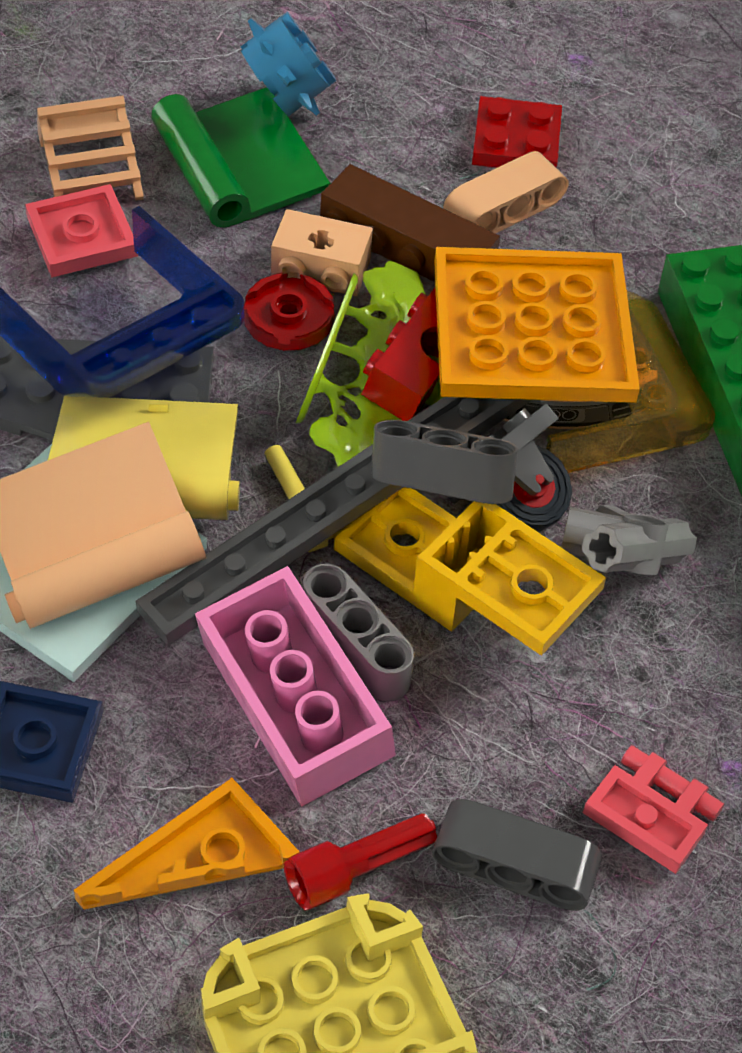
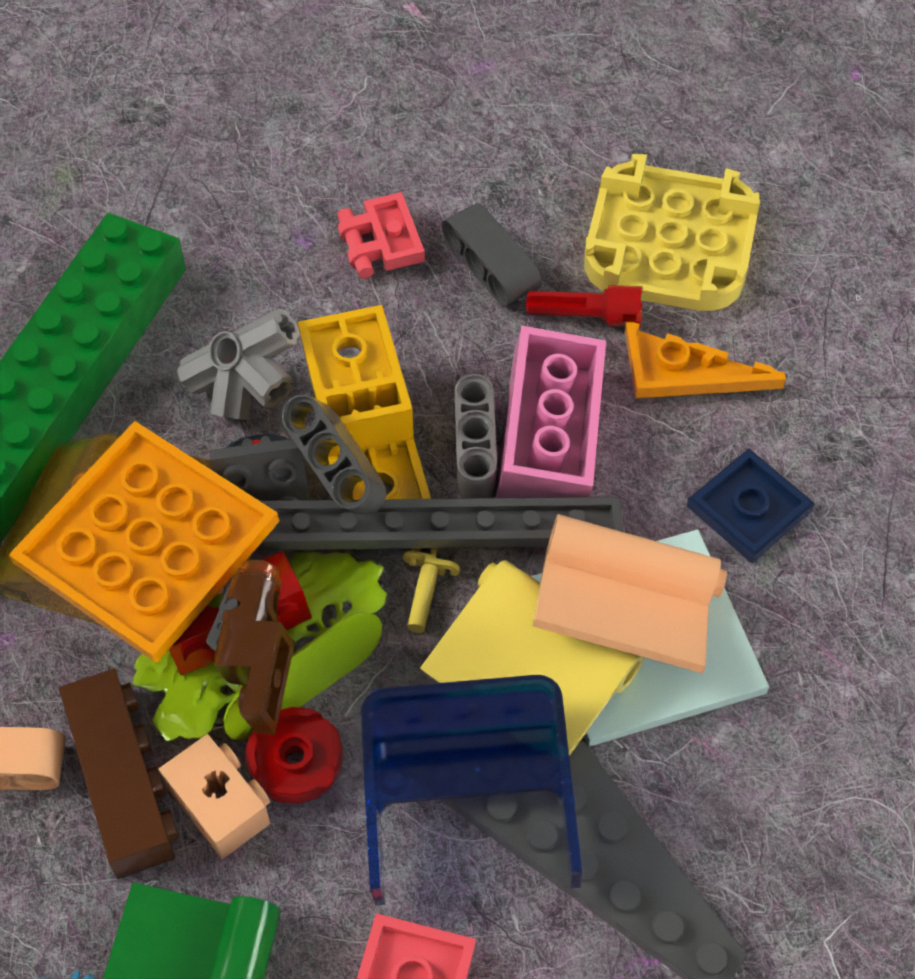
camera: 140 degrees left, 5 degrees up
none -> reddish brown plate [206,560,295,735]

